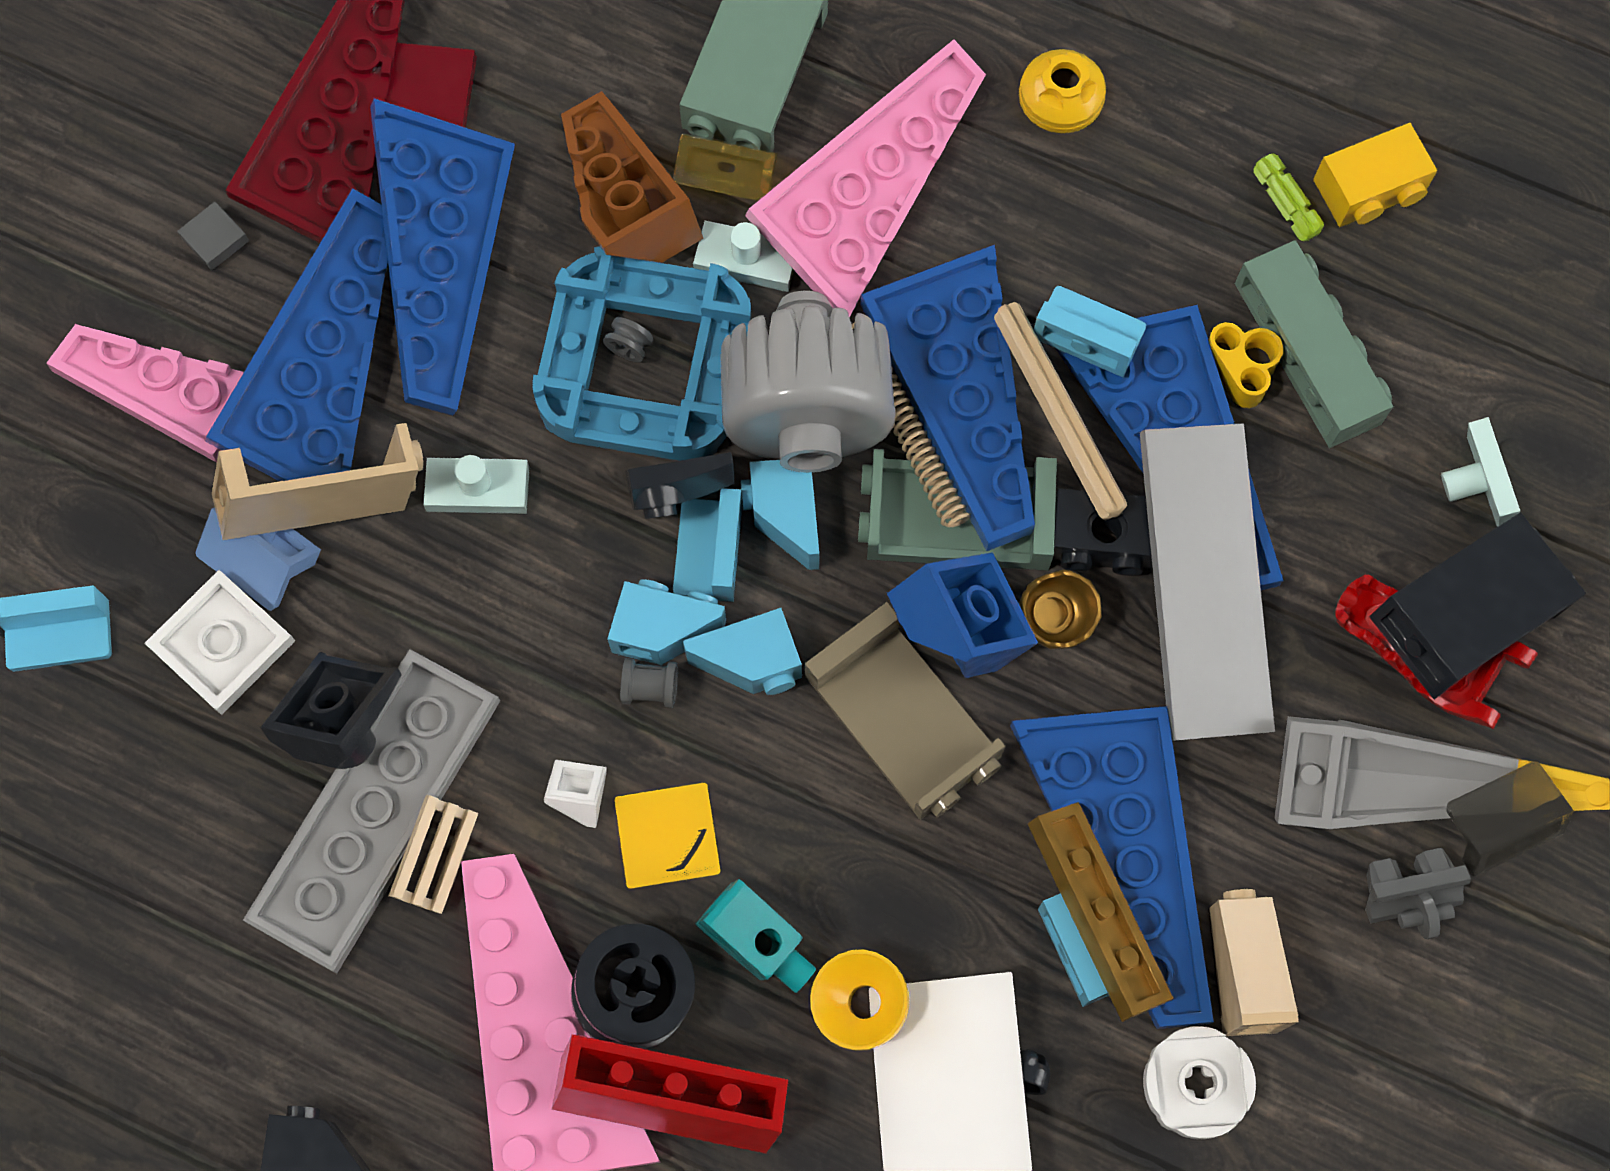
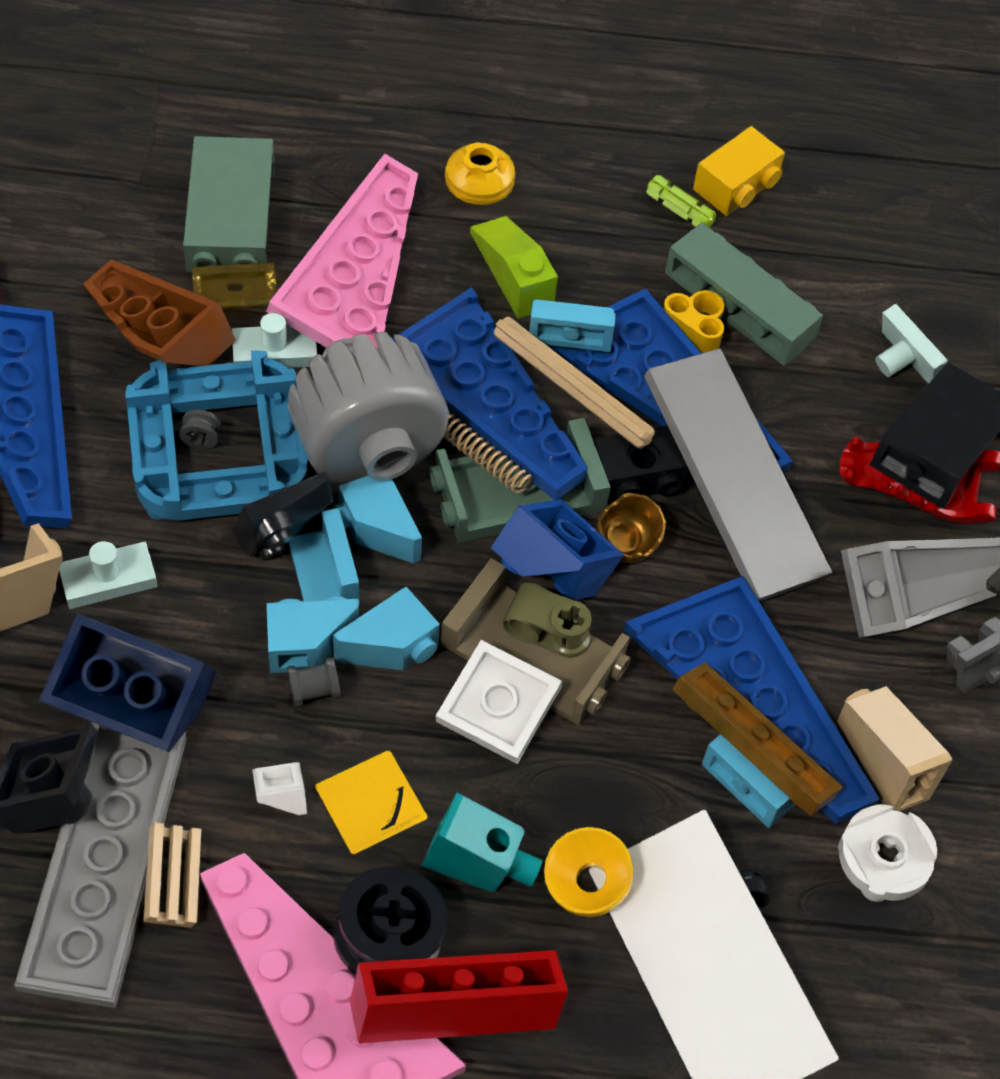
camera: 25 degrees left, 15 degrees down
none -> dark blue slope [39,613,217,752]
none -> white plate [436,640,562,764]
none -> lime slope [470,216,558,319]
none -> olive piece [501,583,592,658]

